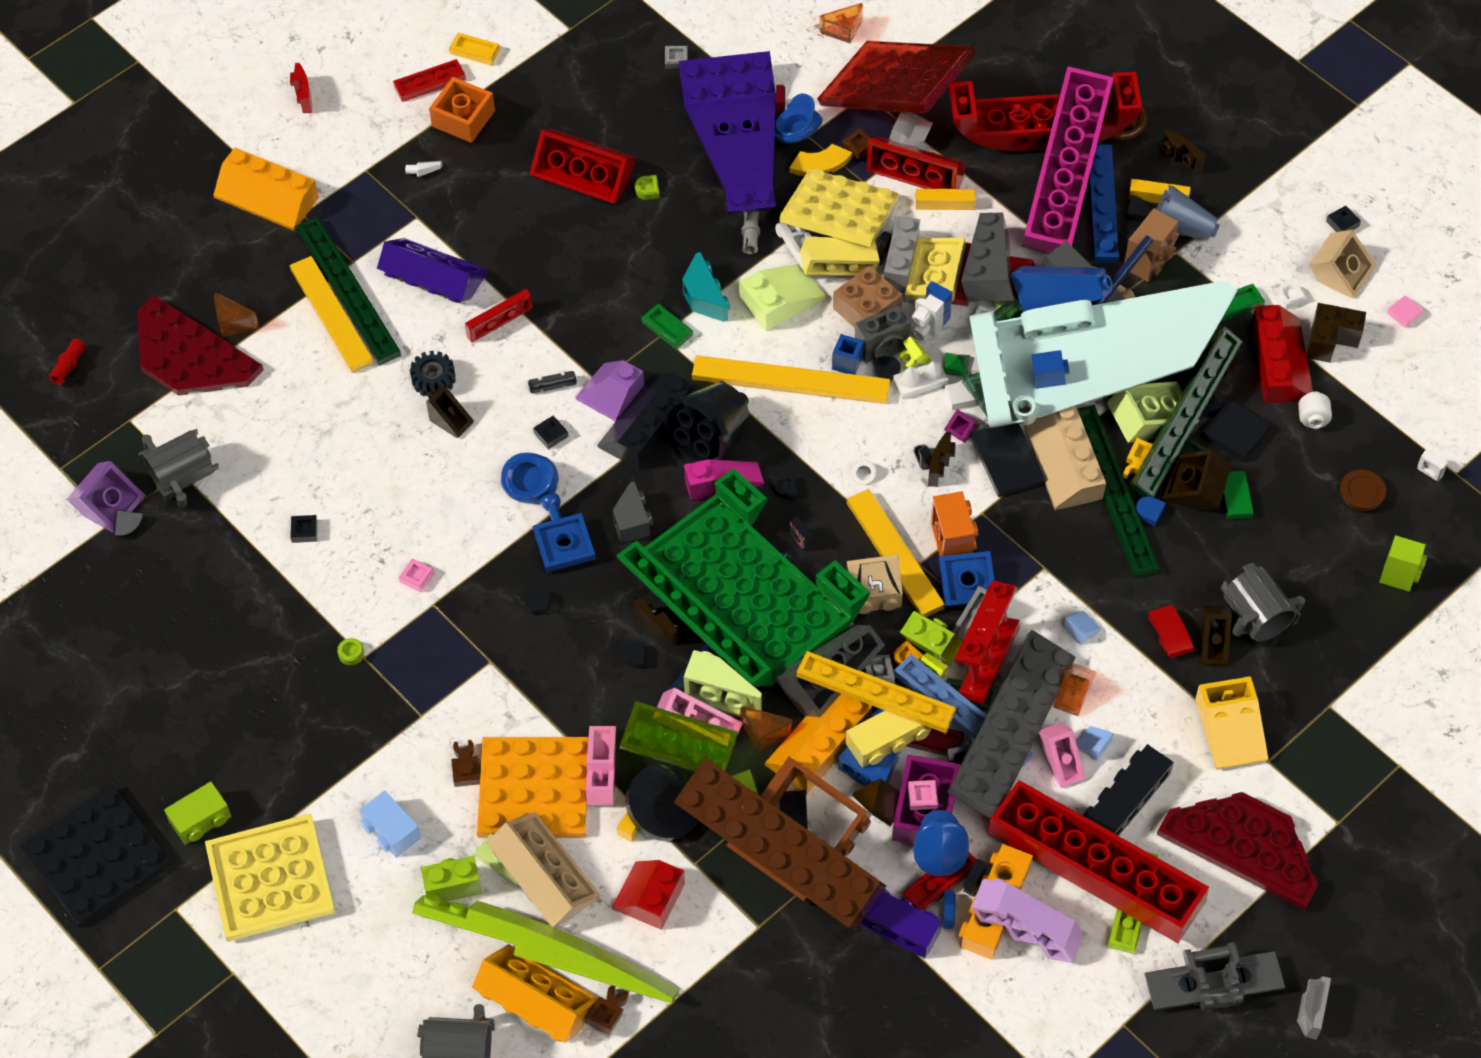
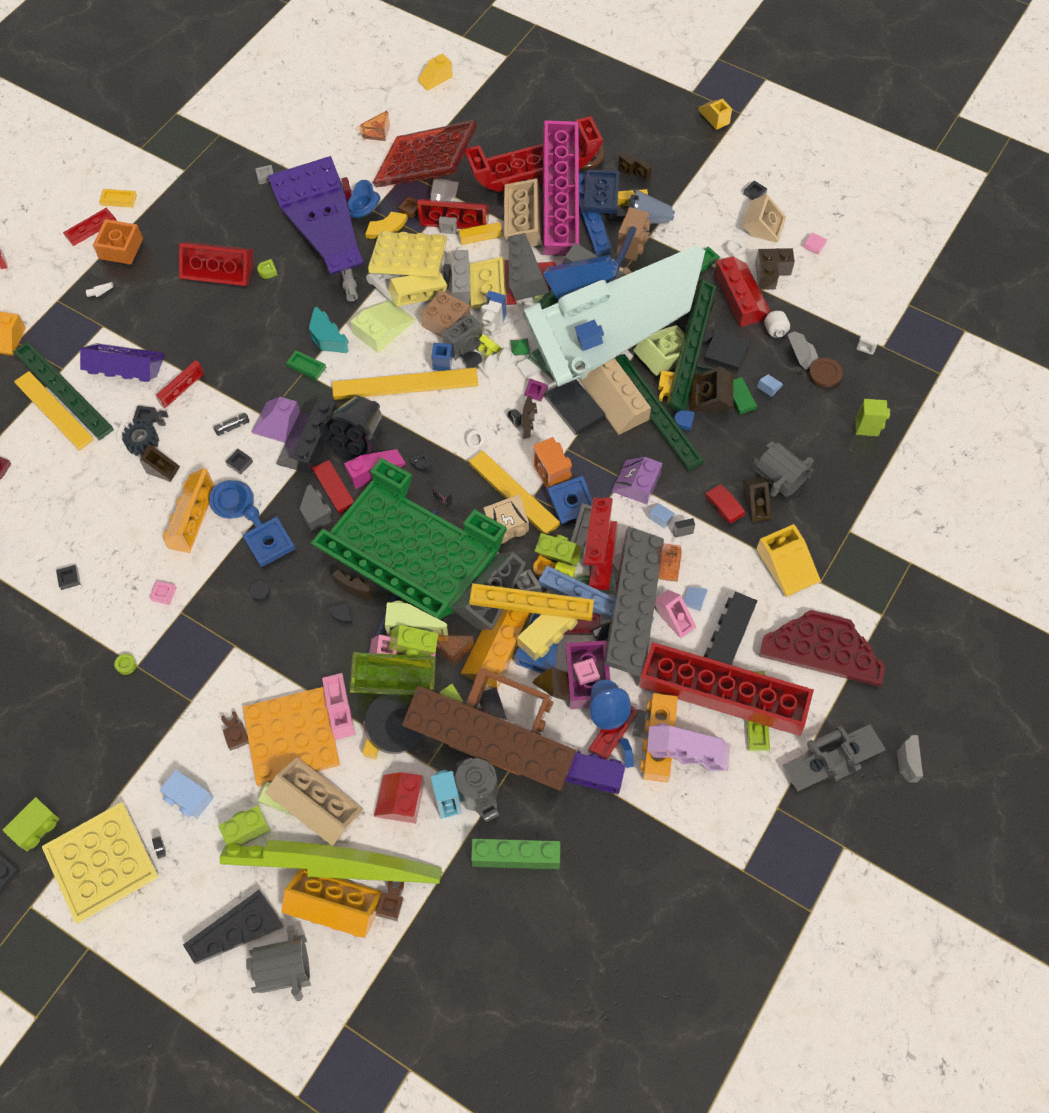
camera: 15 degrees left, 5 degrees up
none -> black plate [133,406,169,426]
none -> black tile [152,836,167,859]
none -> light orange slope [163,468,215,553]
none -> black wing [183,890,284,965]
none -> red tile [312,460,354,514]
none -> lime brick [389,625,438,657]
none -> medium azure brick [431,770,462,819]
none -> light grey tile [439,217,458,234]
none -> dark grey container [454,756,499,822]
none -> bright green brick [471,839,560,869]
none -> tan slope [504,179,543,246]
none -> dark blue tile [583,170,620,214]
none -> medium lavender slope [612,457,663,505]
none -> tile [673,518,695,538]
none -> yellow slope [698,99,732,130]
none -> light blue slope [757,374,783,397]
none -> light grey slope [788,331,819,370]

